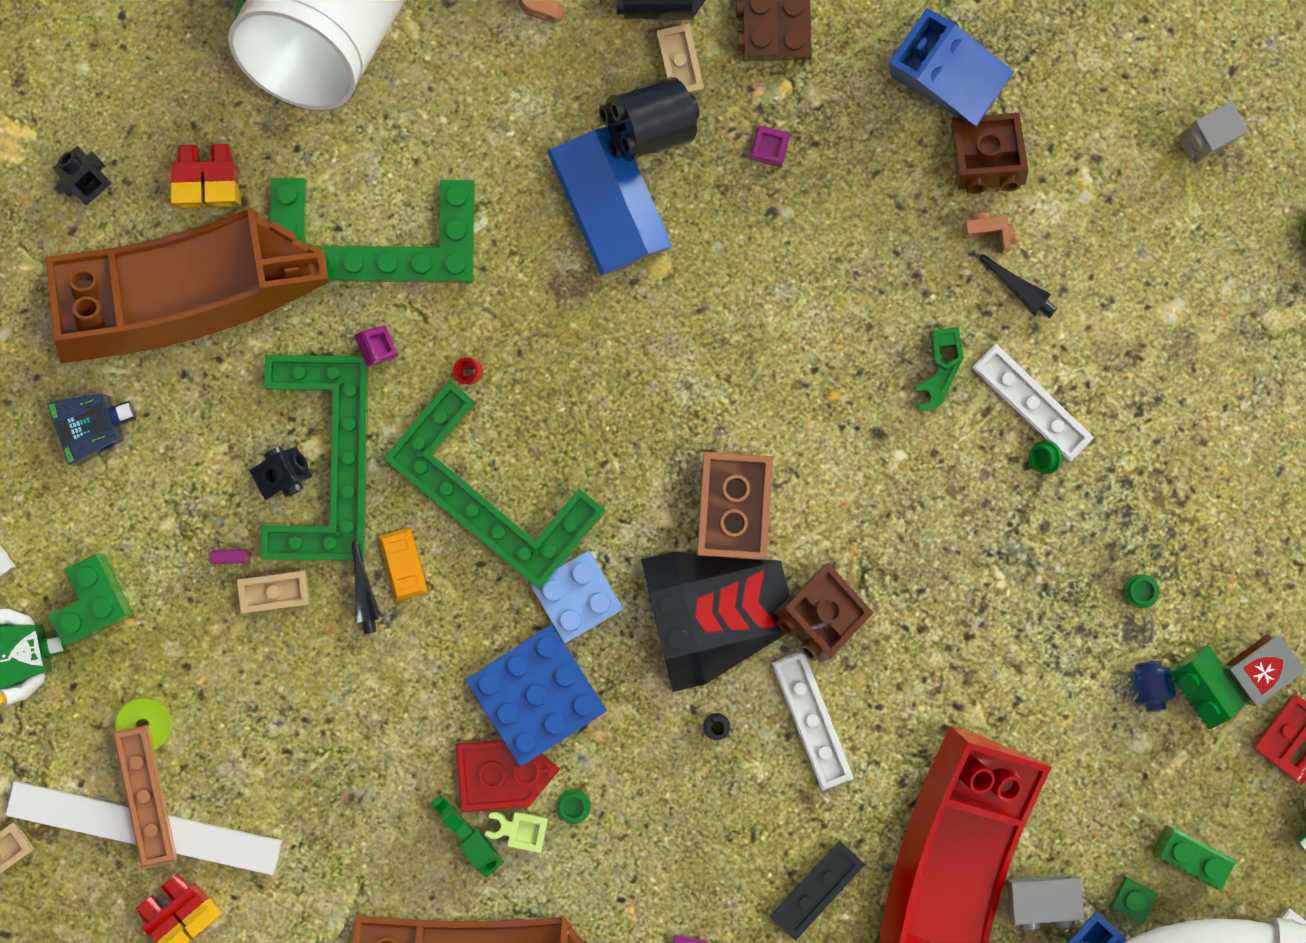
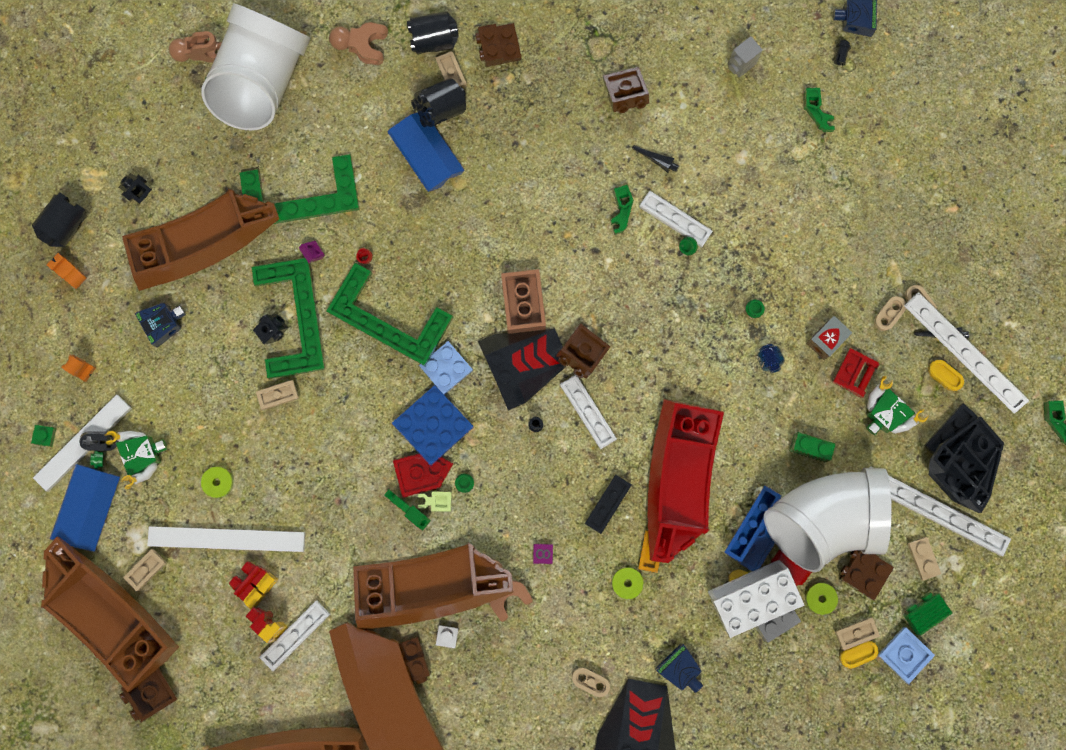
camera: 10 degrees left, 5 degrees down
green brick [49,554,134,646] -> none
nougat tile [113,725,177,868] -> none
hips [171,144,241,209] -> none
magenta tile [210,549,250,565] -> none
black piece [352,541,381,634] -> none
light orange tile [378,527,428,602] -> none
magenta tile [749,125,791,168] -> none
slope [889,8,1014,127] -> none
nougat bracket [962,212,1016,254] -> none
light grey brick [1007,874,1084,930] -> none
green plate [1110,876,1158,924] -> none
green brick [1170,645,1248,729] -> none

